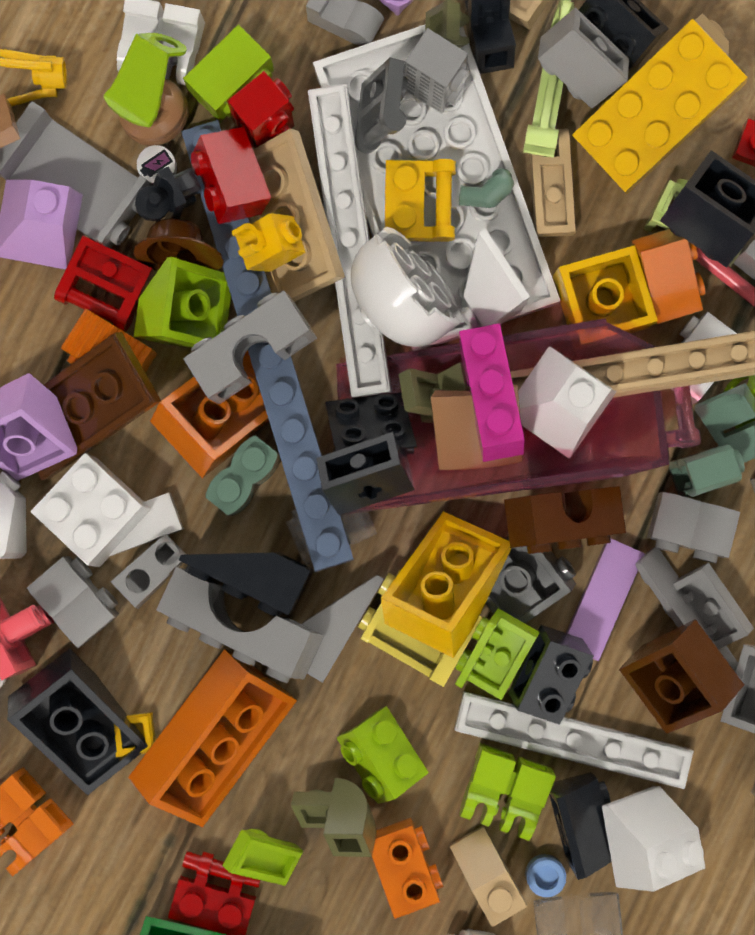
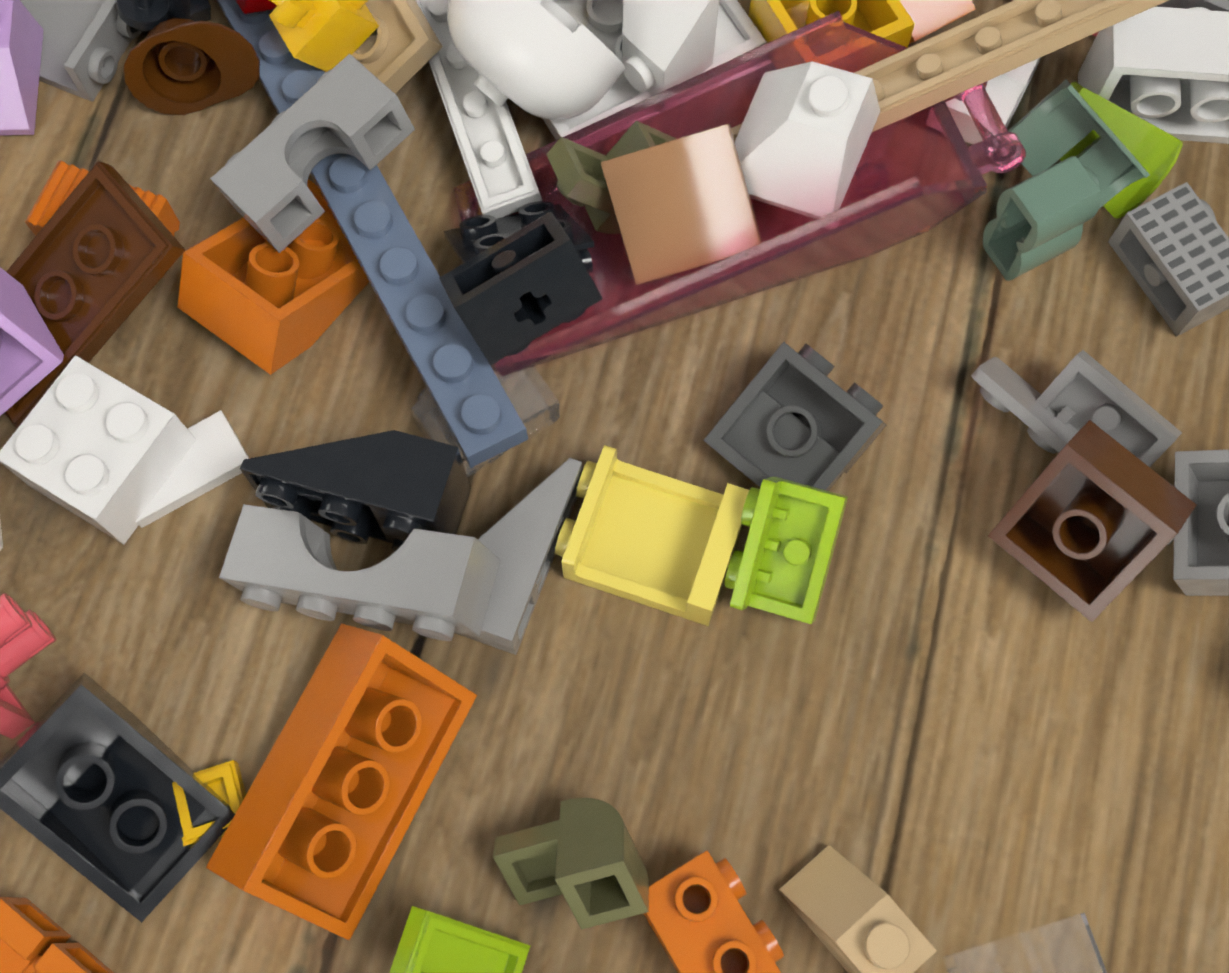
camera: 10 degrees left, 15 degrees down
light grey brick [27,556,119,648] -> none
red plate [54,236,155,332] -> none
light grey leg [110,534,185,609] -> none
lime slope [134,257,231,348] -> none
sand green brick [206,435,280,516] -> none
lime bracket [337,706,429,804] -> none
yellow slope [381,511,512,658] -> none
white tile [454,691,694,789] -> none
dark pink arch [459,323,525,462] -> none
lime legs [459,743,556,841] -> none
reddish brown arch [504,486,626,554] -> none
black brick [508,624,594,725] -> none
light blue tile [525,854,566,897] -> none
black slope [549,772,611,880] -> none
lavender tile [566,539,645,661] -> none
white slope [602,786,705,892] -> none
light grey brick [647,492,740,564] -> none

